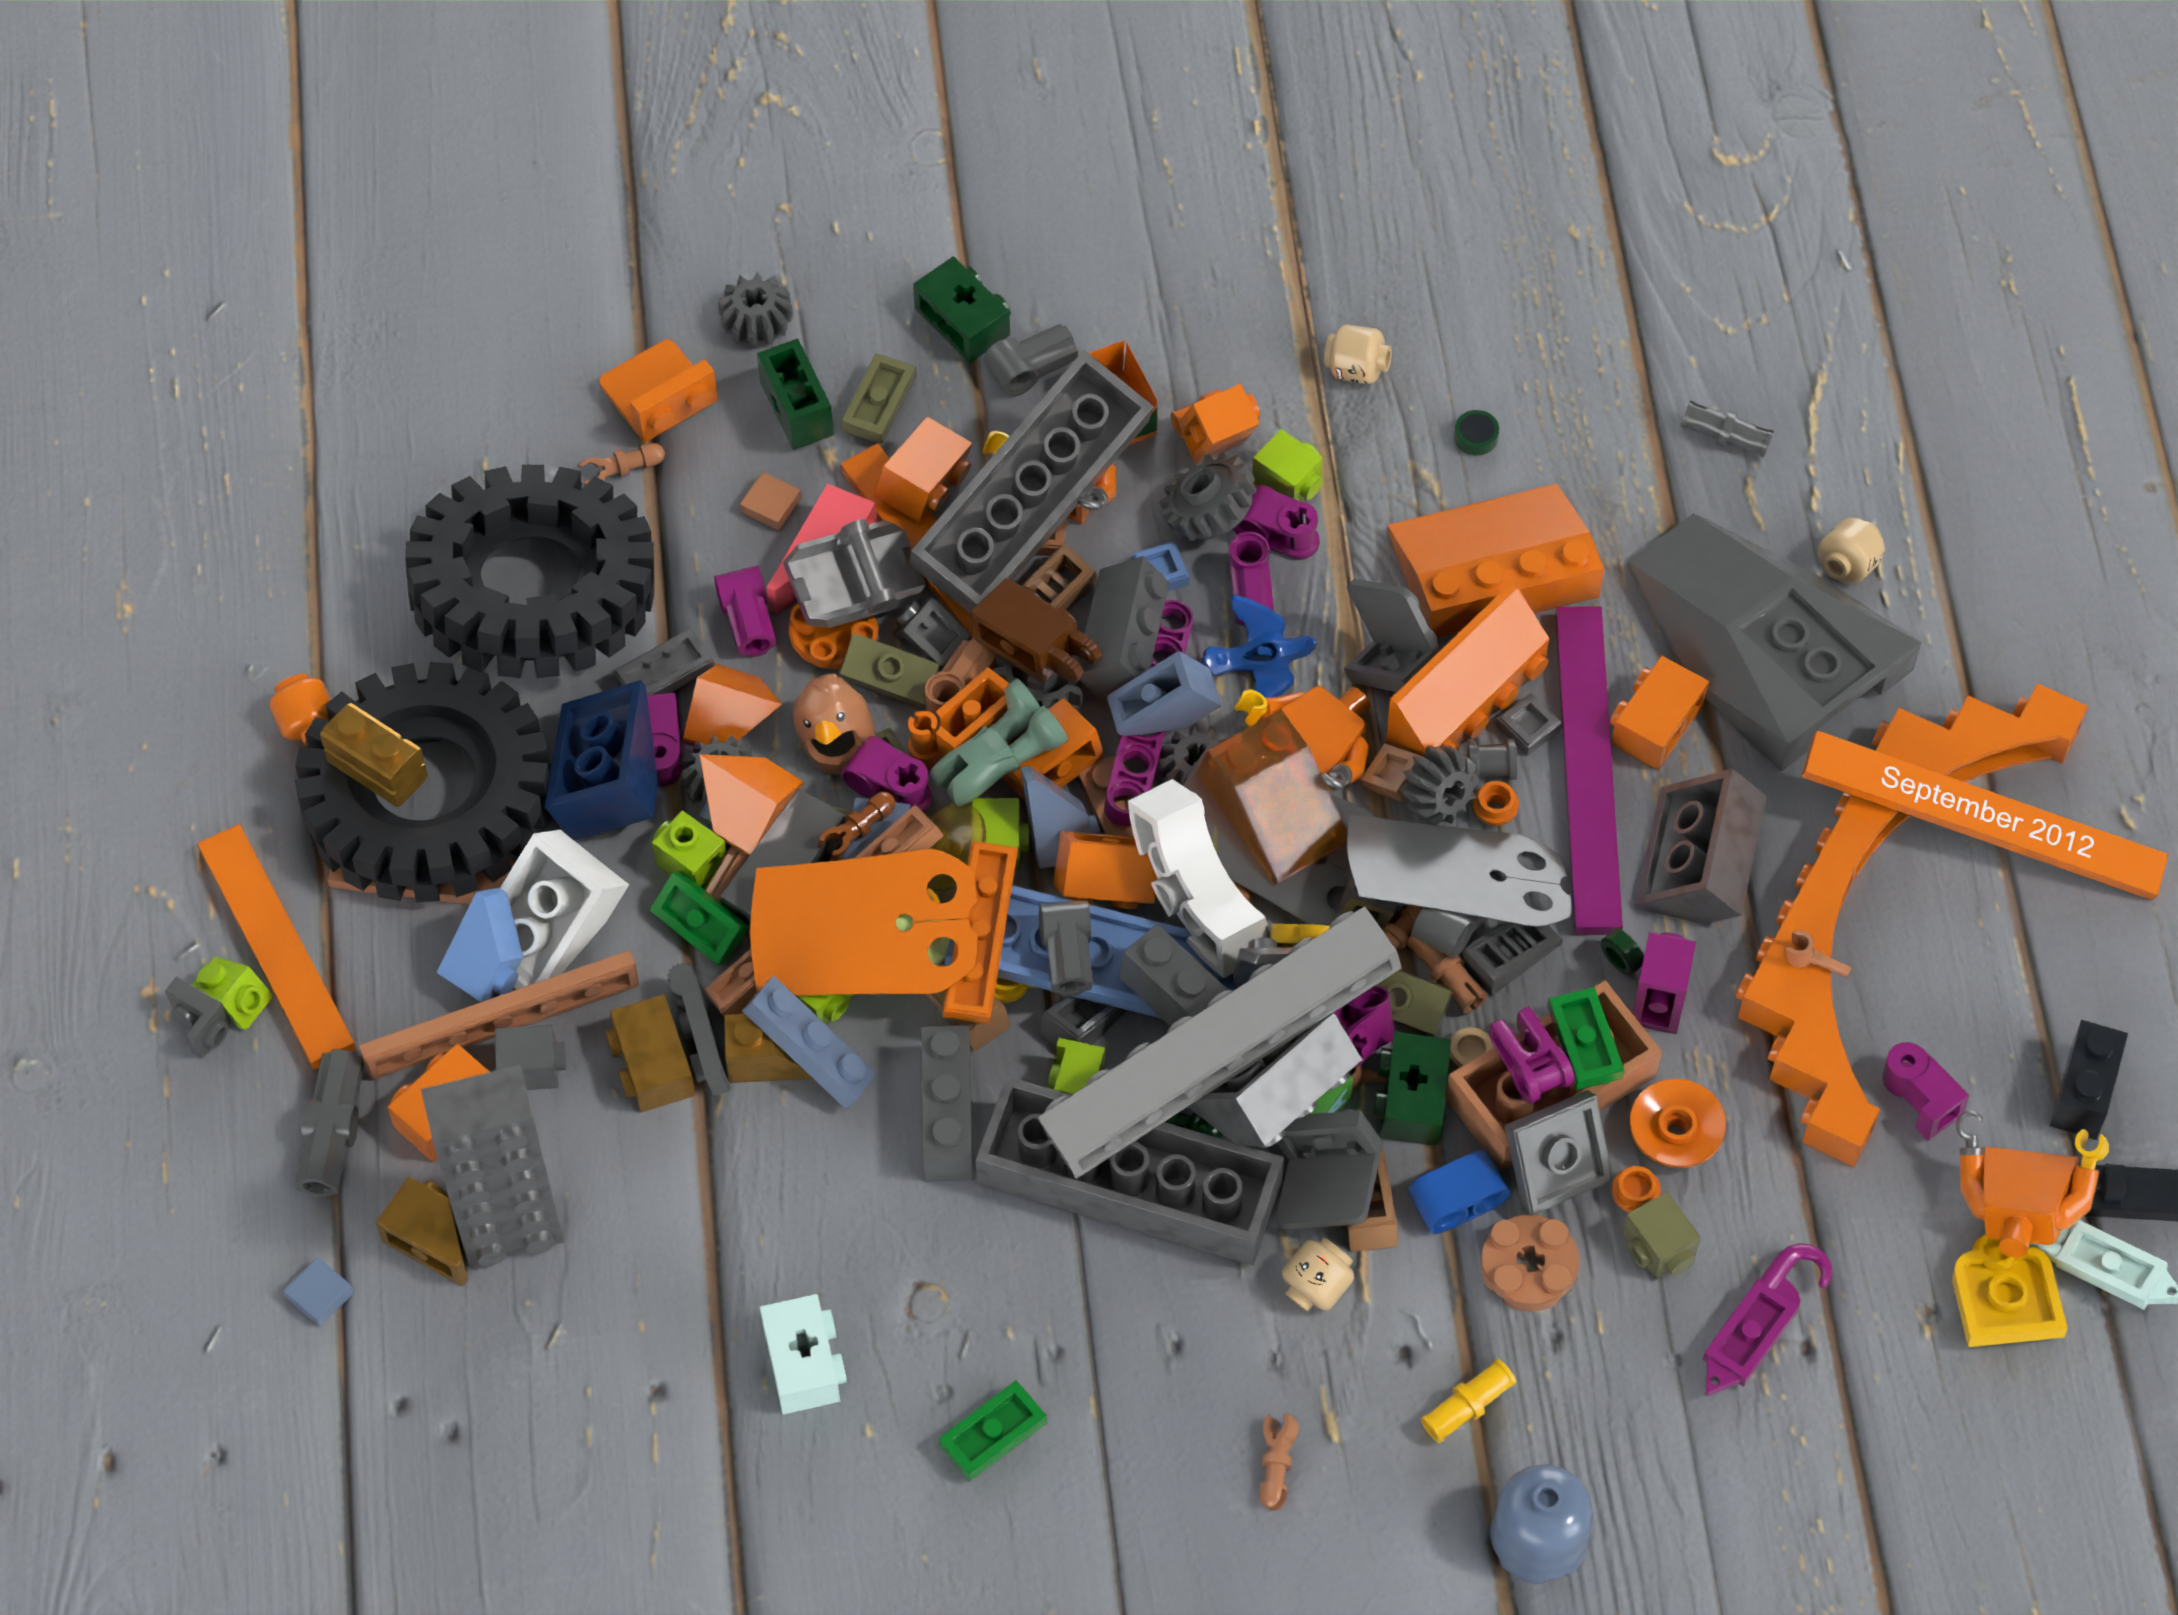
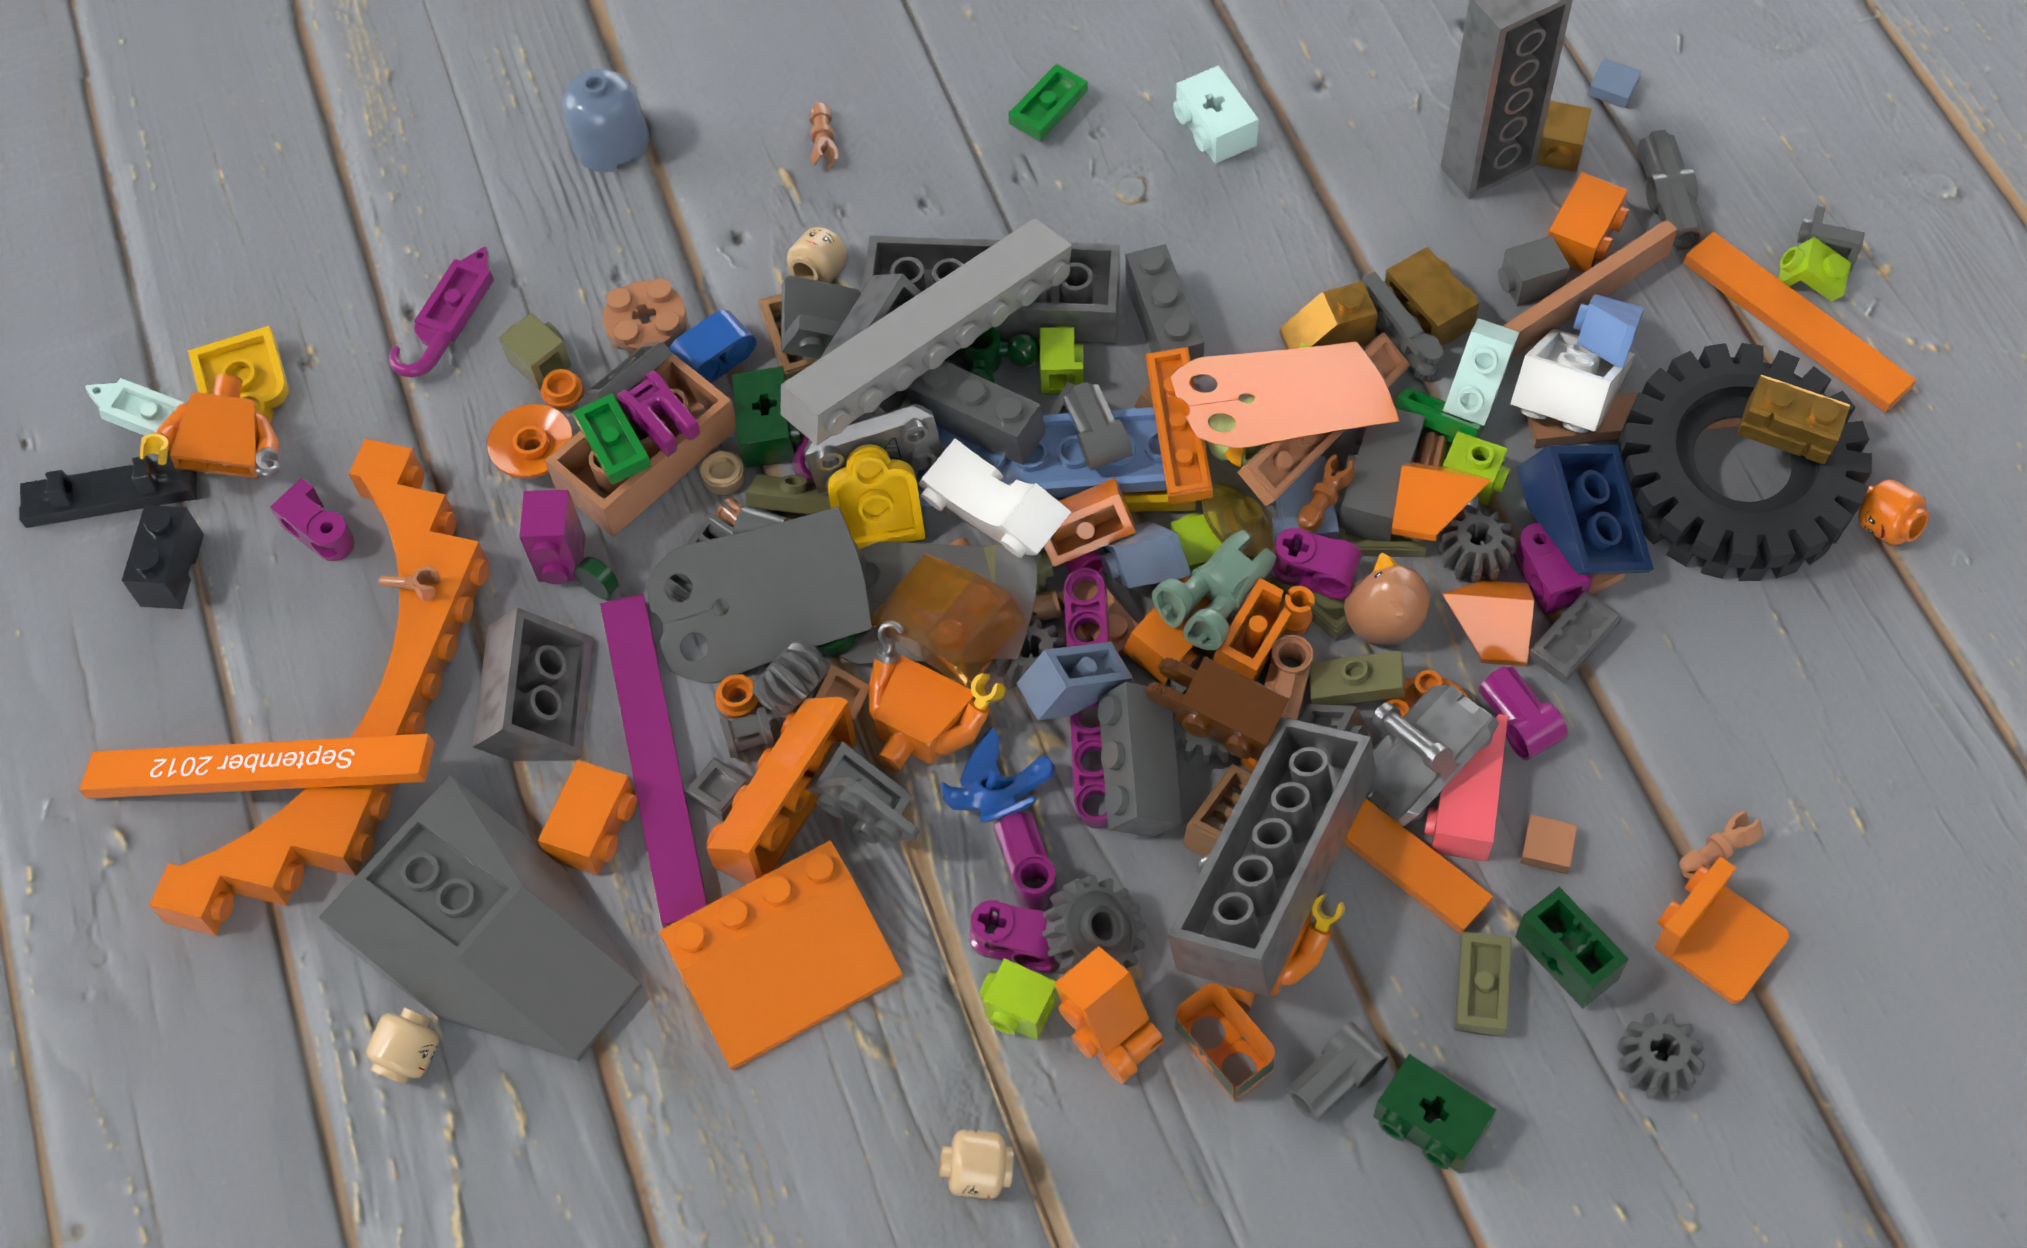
camera: 170 degrees right, 0 degrees up
black tyre [405,465,655,678] -> none
sand blue plate [742,975,877,1109] -> none
orange brick [874,416,972,523] -> none
medium blue tile [1132,541,1190,591] -> none
yellow pin [1420,1359,1517,1444] -> none
tile [1454,410,1499,455] -> none
dark grey pin [1680,400,1774,457] -> none
none -> light aqua brick [1443,318,1520,426]

